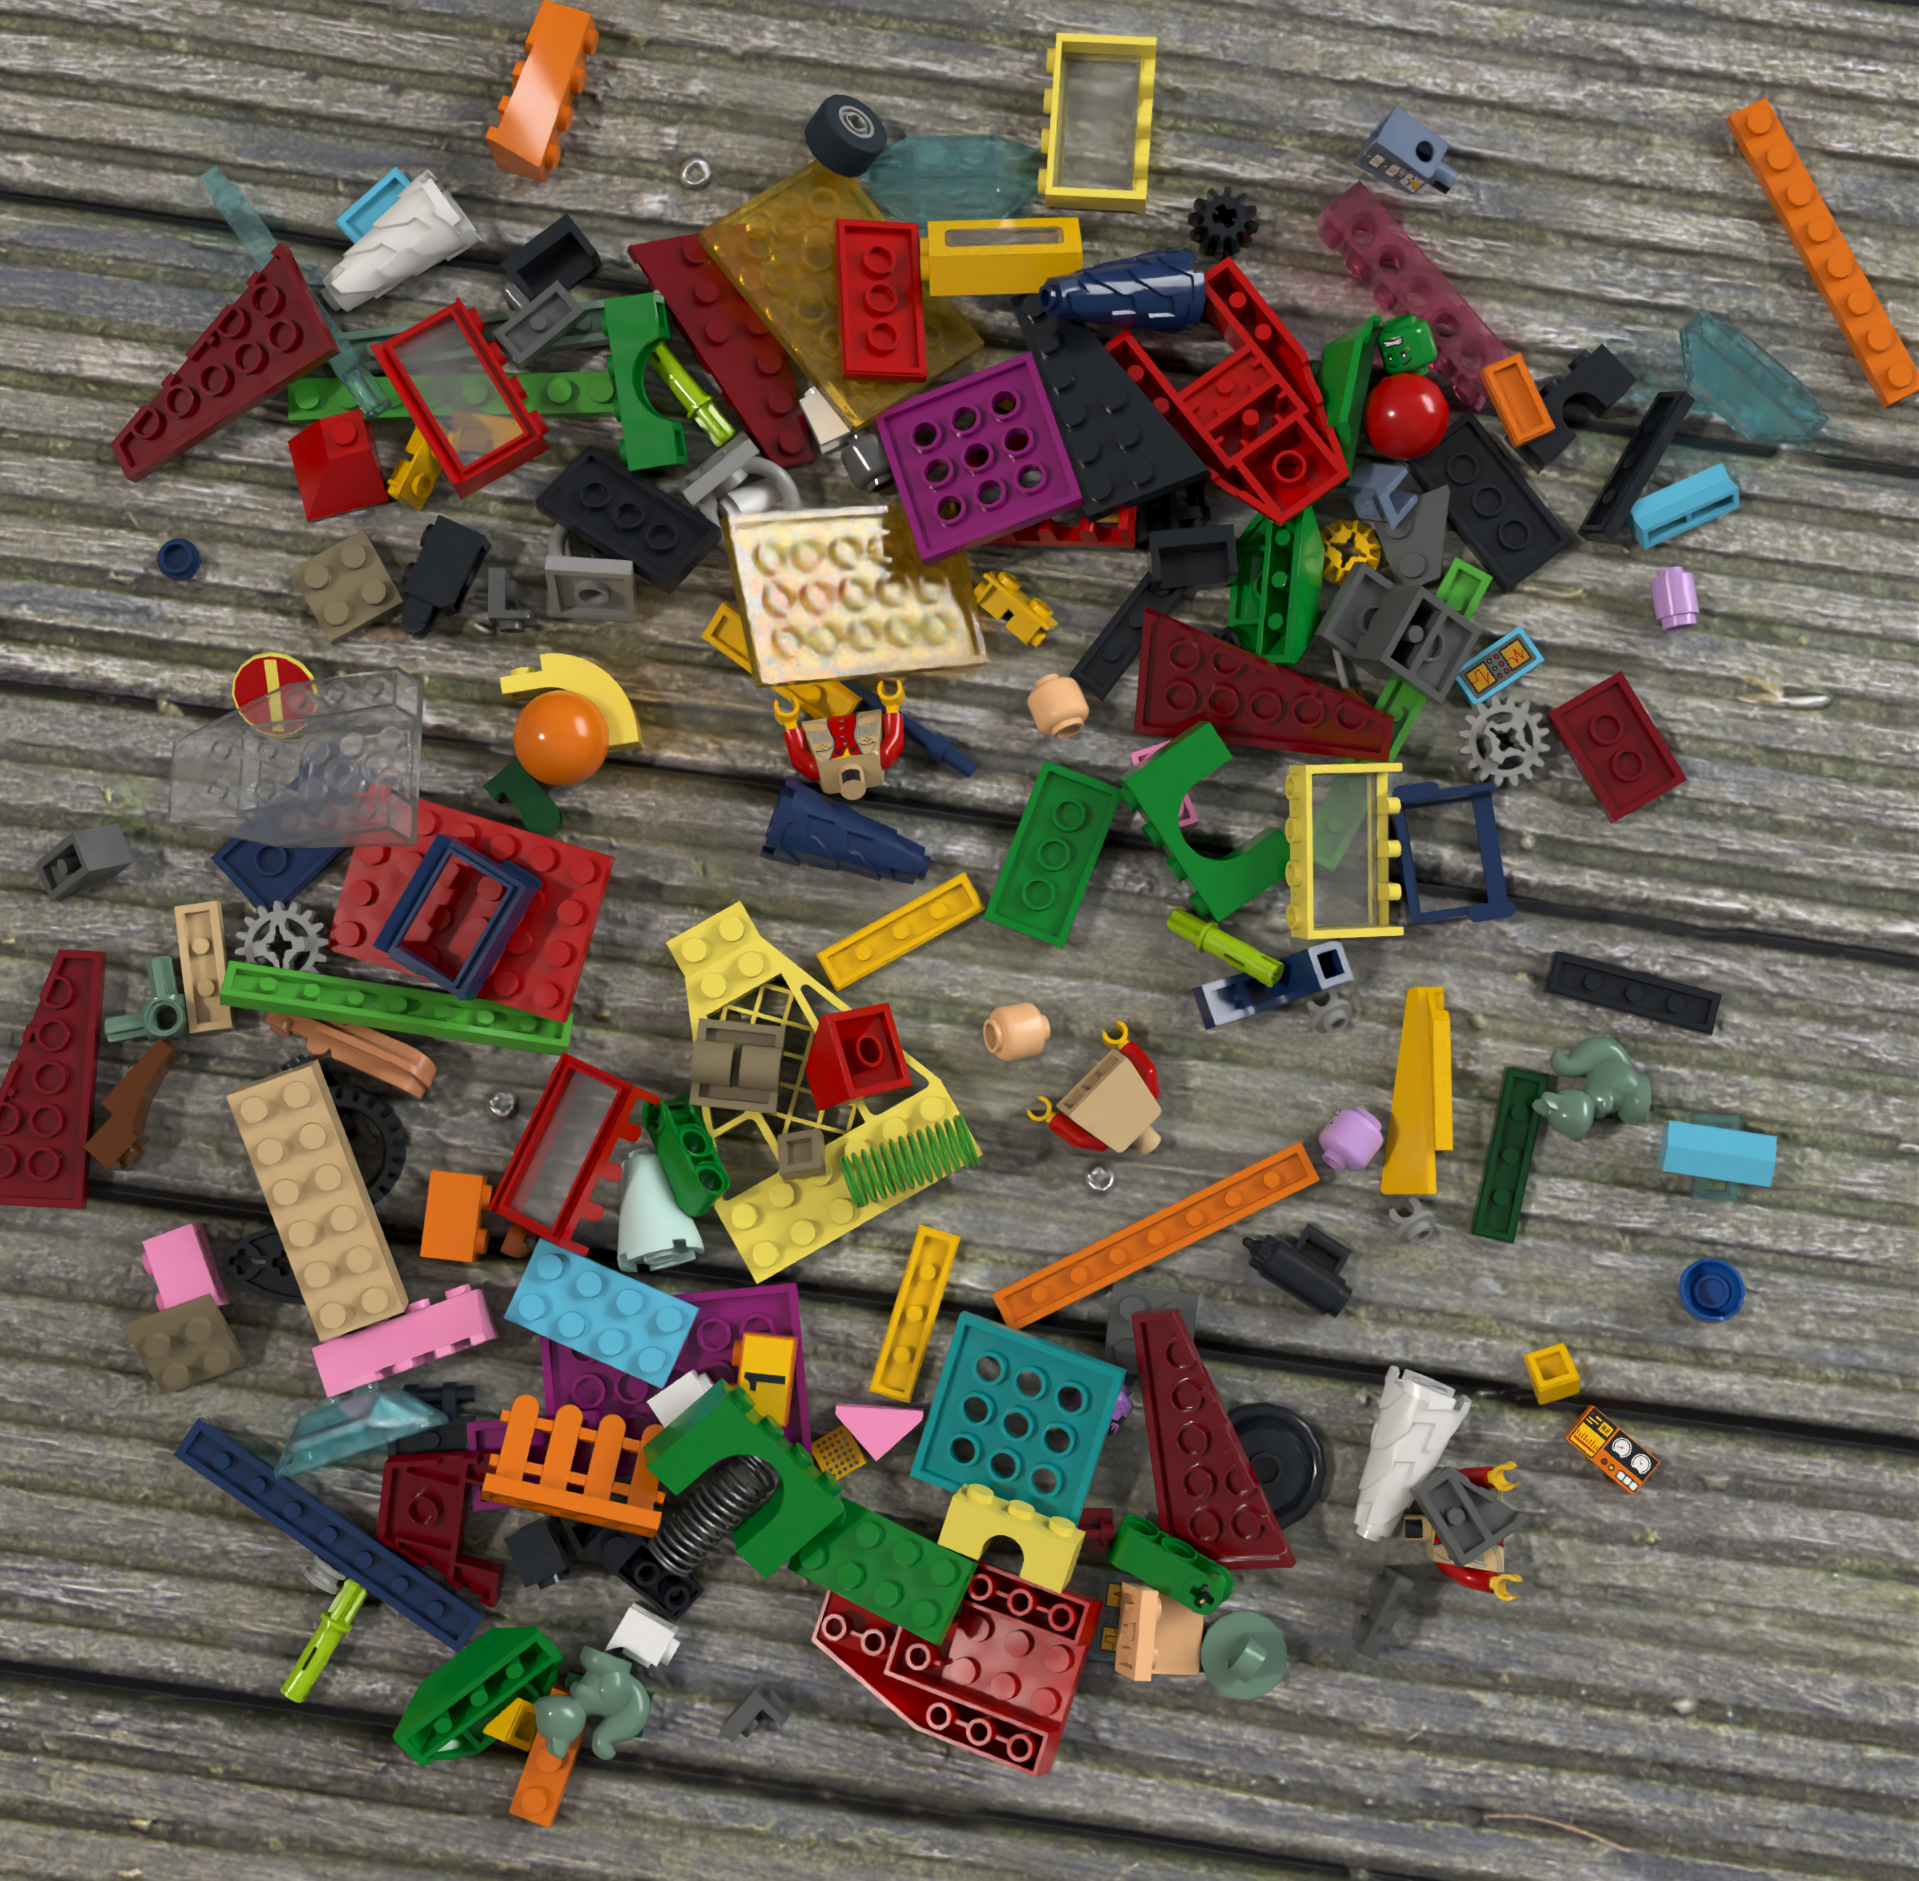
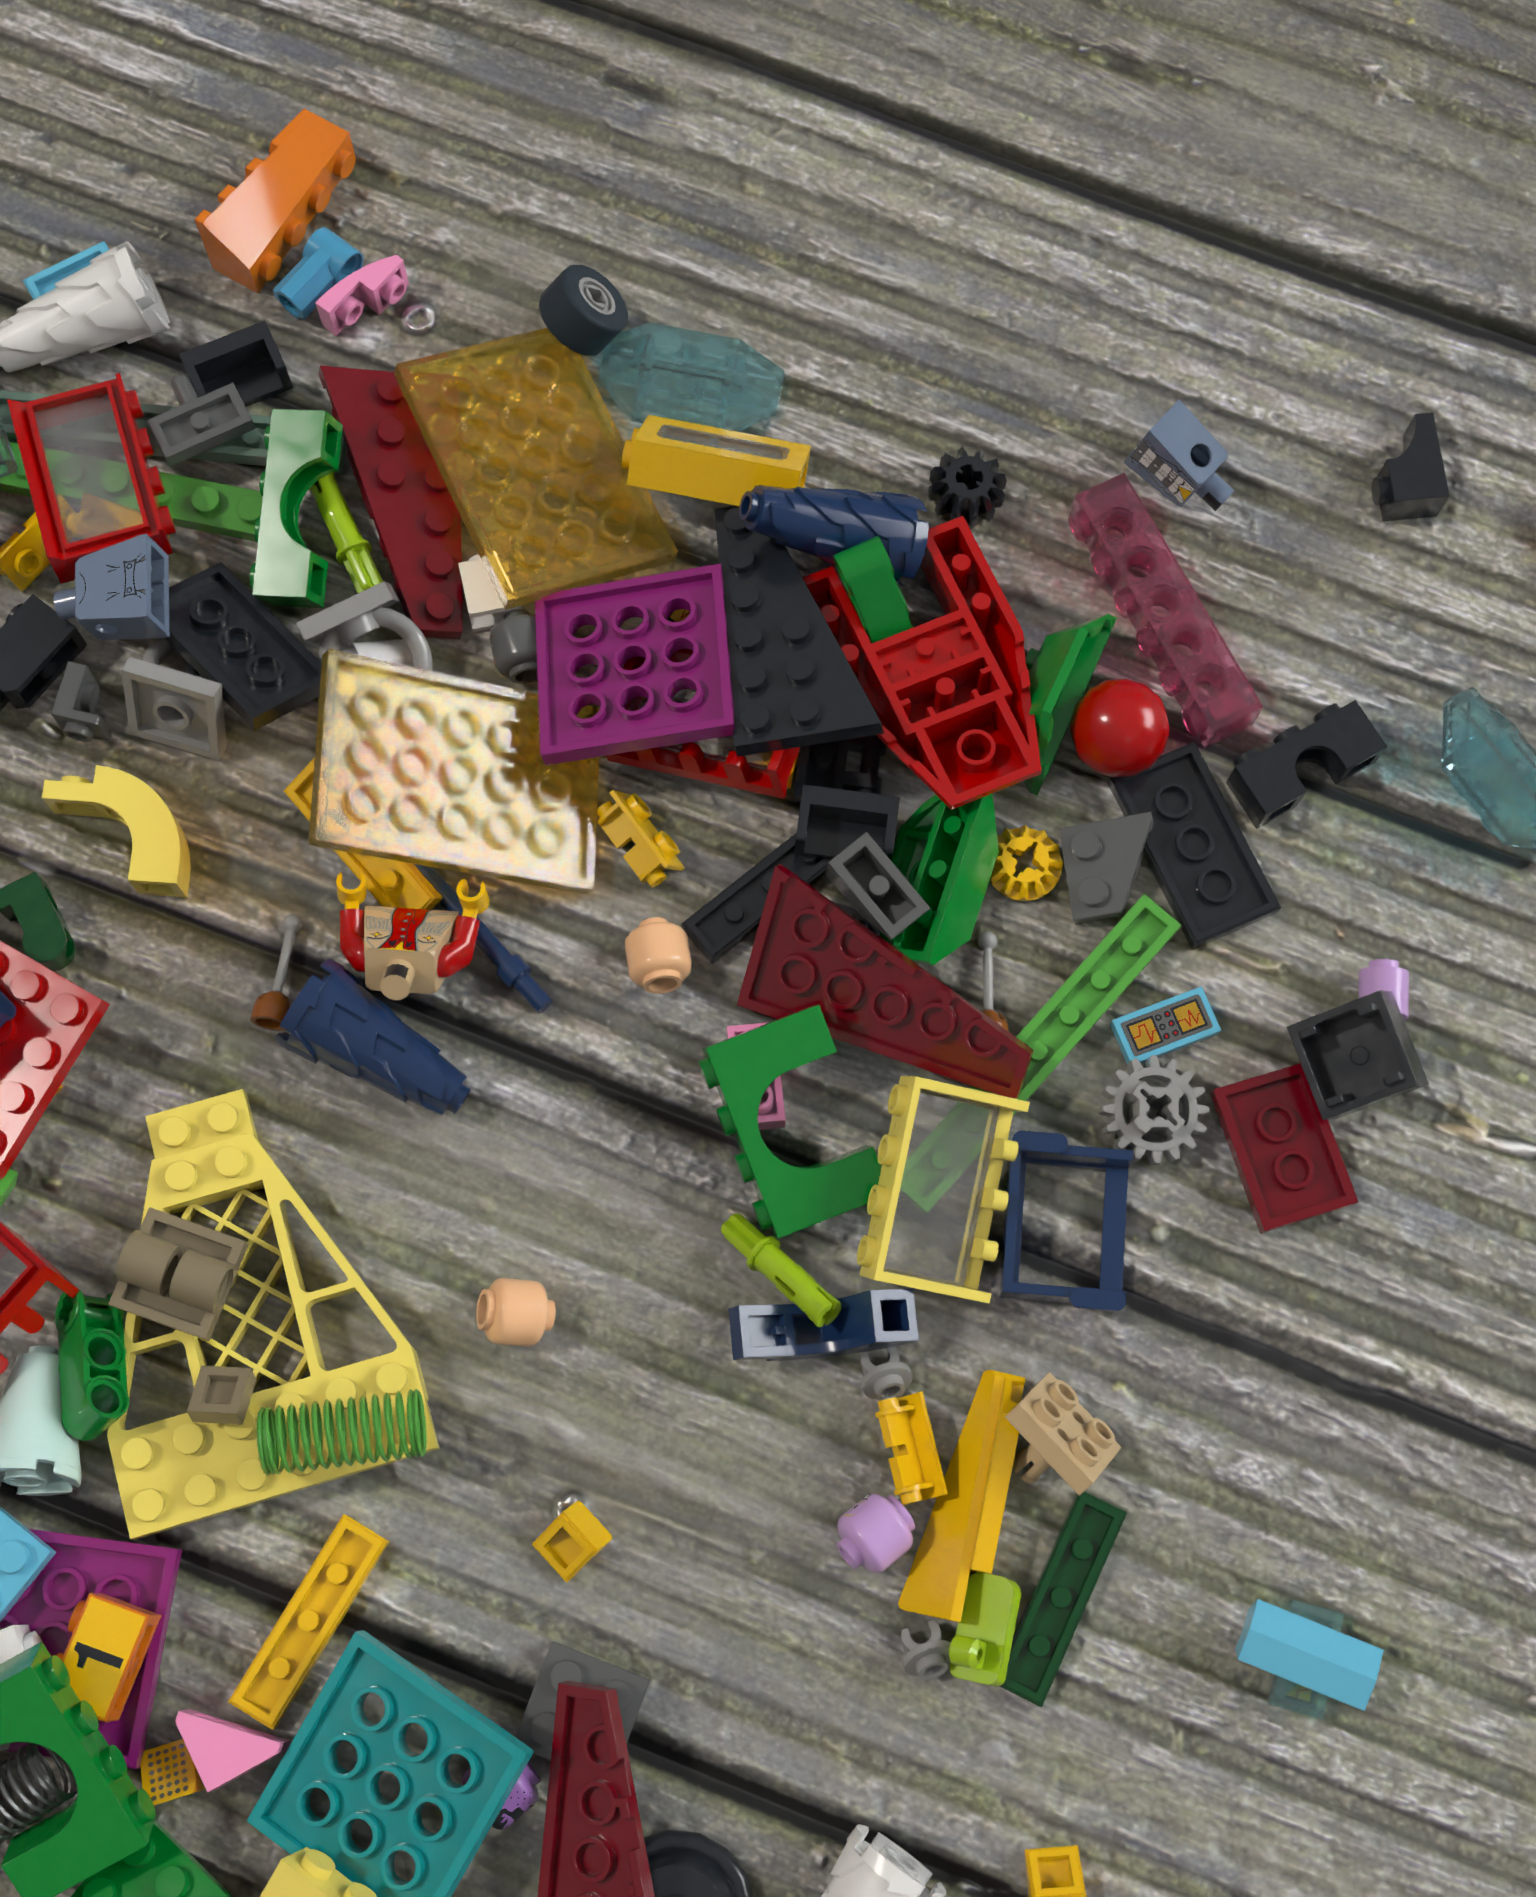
camera: 10 degrees right, 10 degrees down
orange piece [513,690,609,787] -> none
red slope [805,1003,912,1112] -> none
yellow tile [816,872,985,992] -> none
red tile [833,219,927,383] -> none
green plate [983,760,1121,950] -> none
orange plate [991,1141,1320,1330] -> none
tan torso [1027,1021,1162,1155] -> none
window [1038,33,1157,216] -> none
black piece [1242,1223,1353,1318] -> none
dark grey bracket [1314,562,1483,704] -> none
sand blue window [1345,462,1418,531] -> none
green head [1376,313,1438,375] -> none
orange tile [1479,352,1555,449] -> none
sand green animal [1532,1037,1651,1142] -> none
black tile [1543,951,1722,1036] -> none
black tile [1577,391,1695,542] -> none
medium azure piece [1625,463,1740,549] -> none
blue hair [1677,1258,1745,1324] -> none
none -> sand blue torso [53,534,169,640]
none -> hinge [250,914,303,1031]
none -> dark azure piece [273,227,364,320]
none -> bright pink slope [315,255,409,336]
none -> yellow slope [532,1501,612,1583]
none -> dark grey slope [826,832,930,940]
none -> green piece [833,536,913,644]
none -> yellow hinge [875,1391,948,1505]
none -> lime piece [948,1572,1021,1687]
none -> tan plate [1005,1372,1122,1496]
none -> black container [1287,990,1429,1120]
none -> black arch [1371,412,1450,522]

